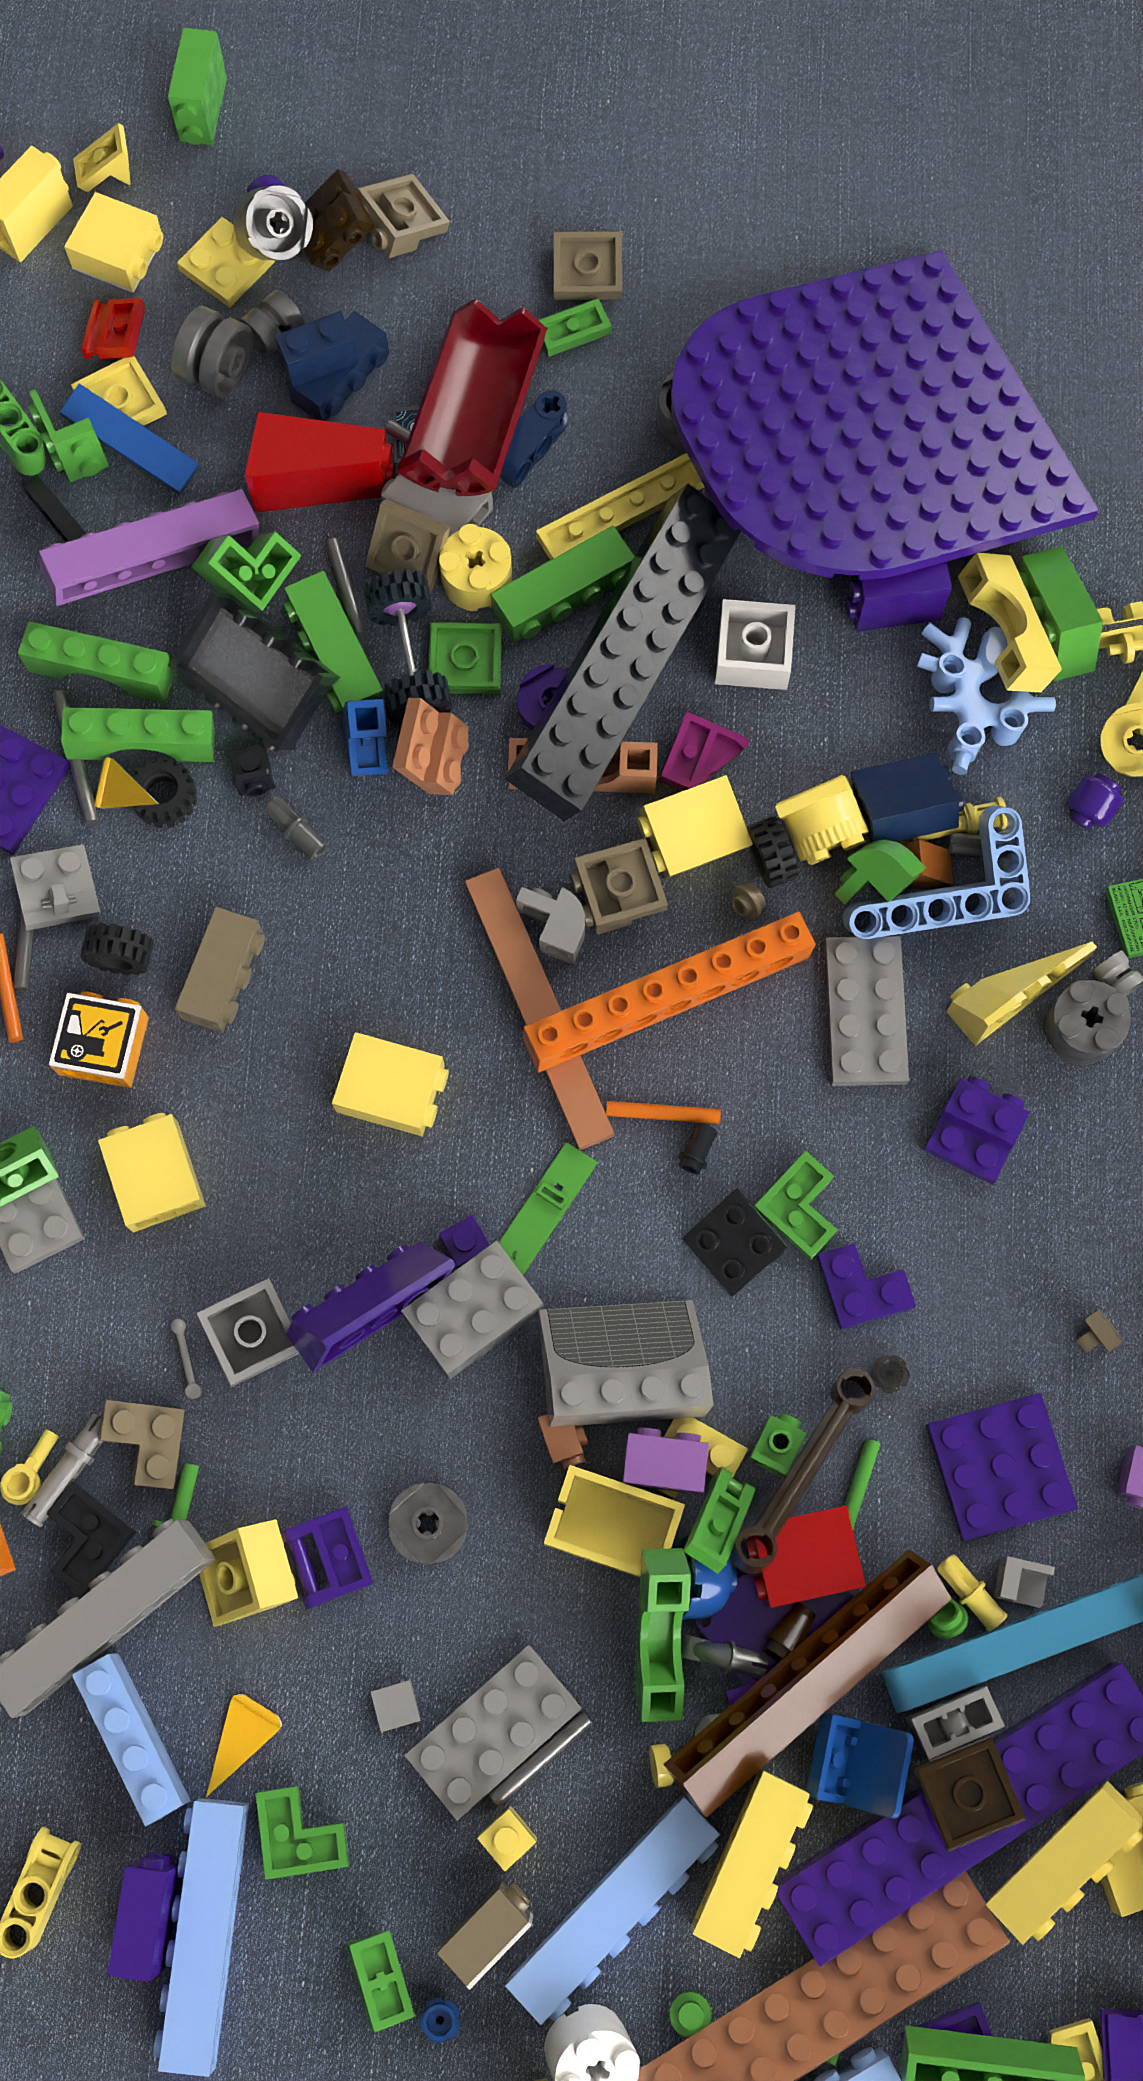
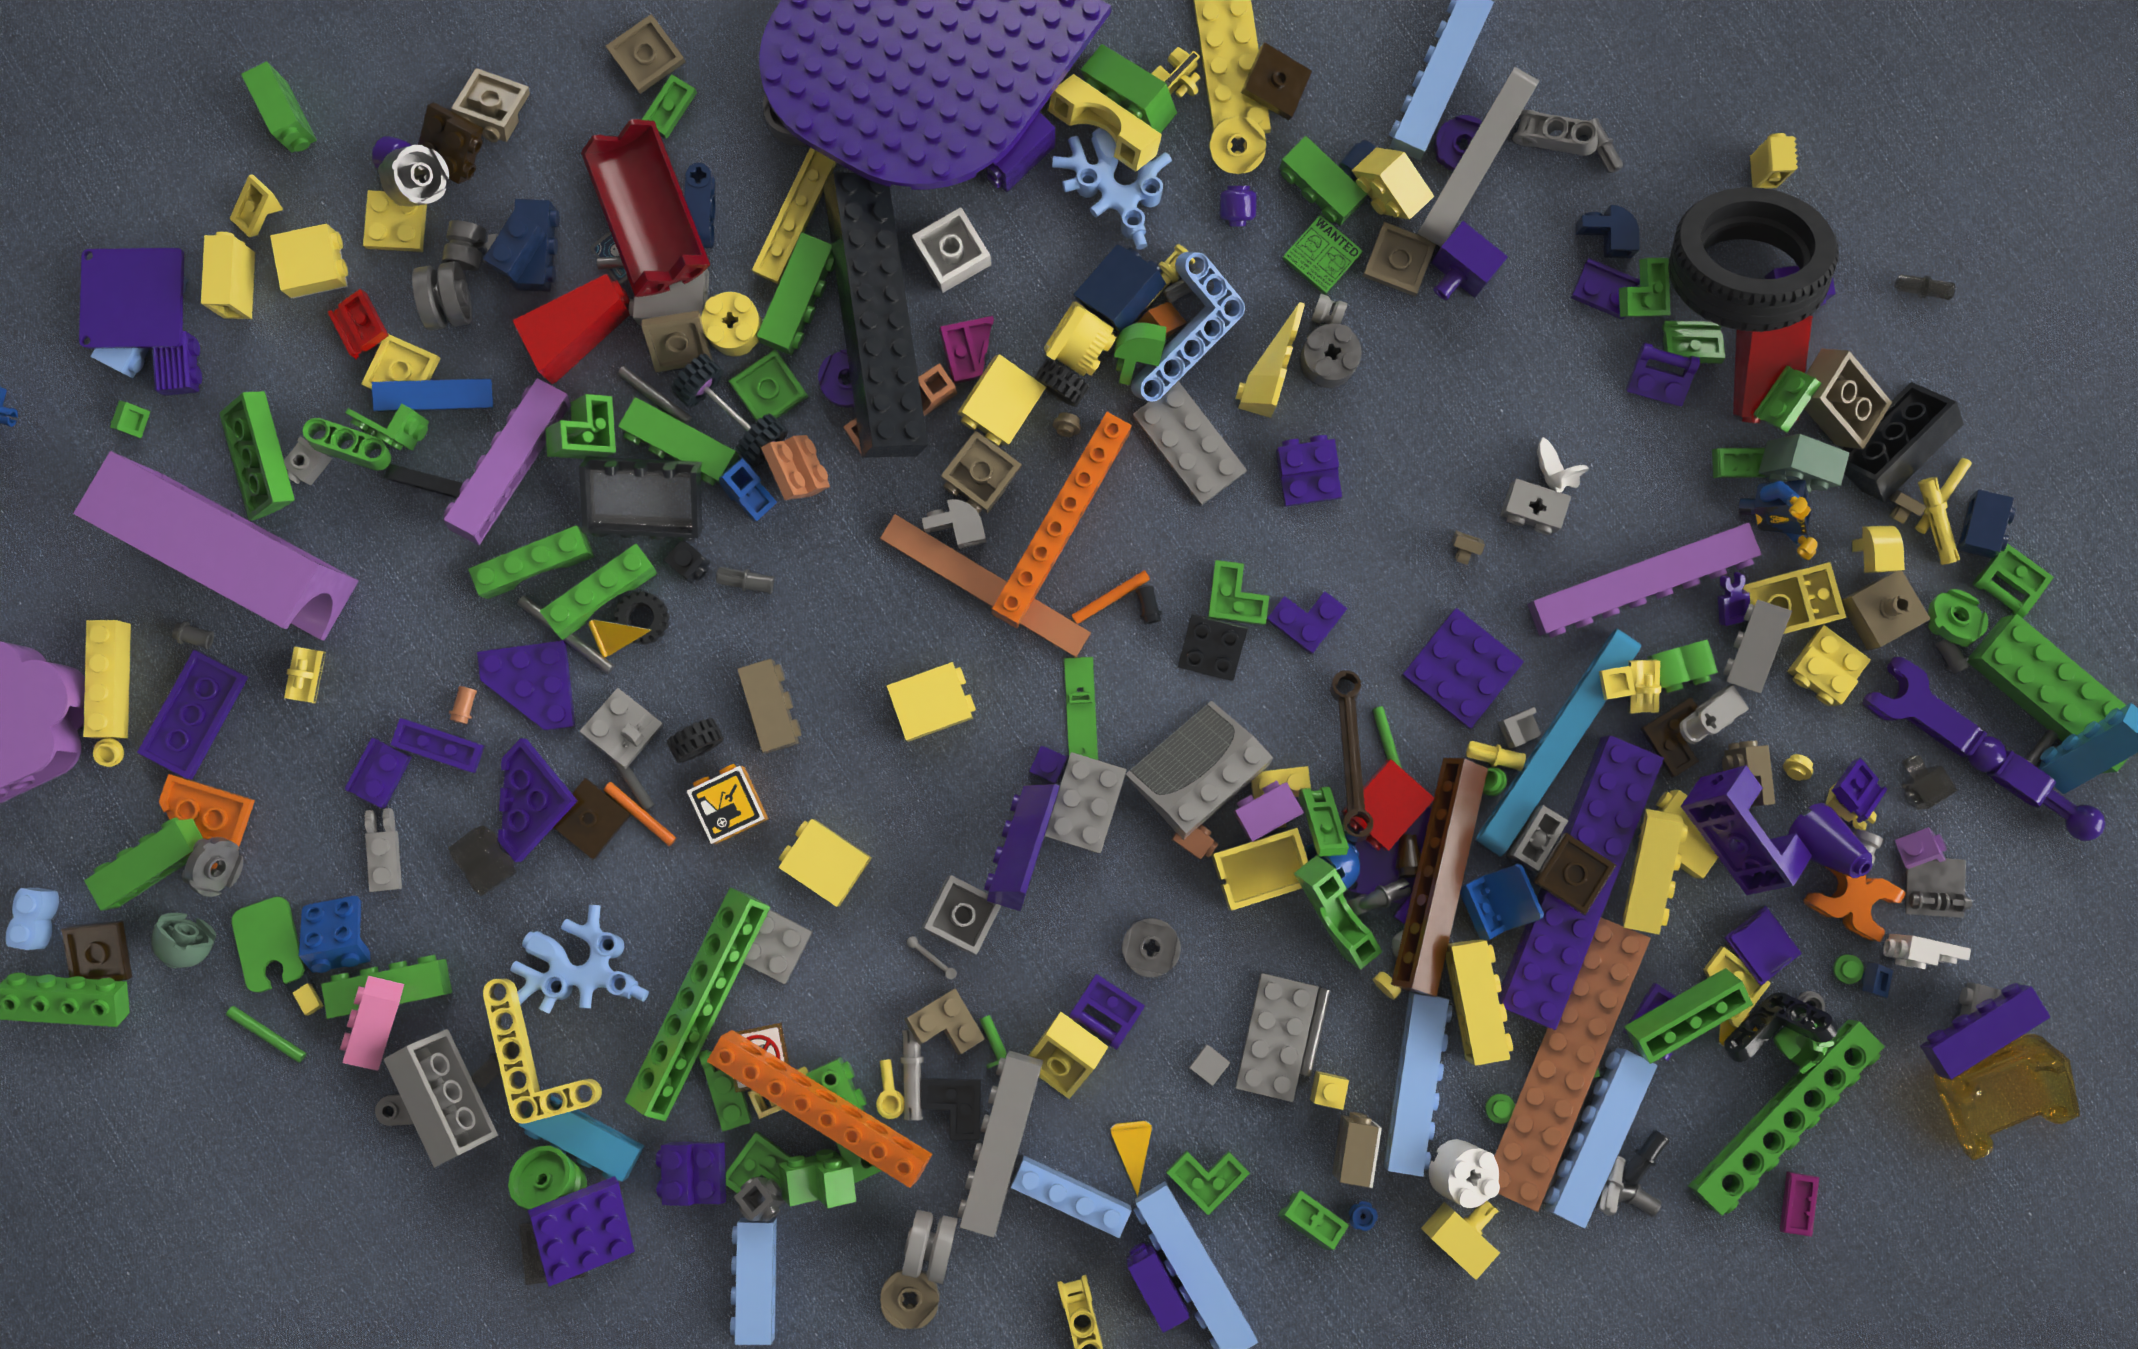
camera: 40 degrees left, 10 degrees up
bright green brick [748,1412,807,1478] -> none
clear smoke plate [871,1355,910,1394] -> none

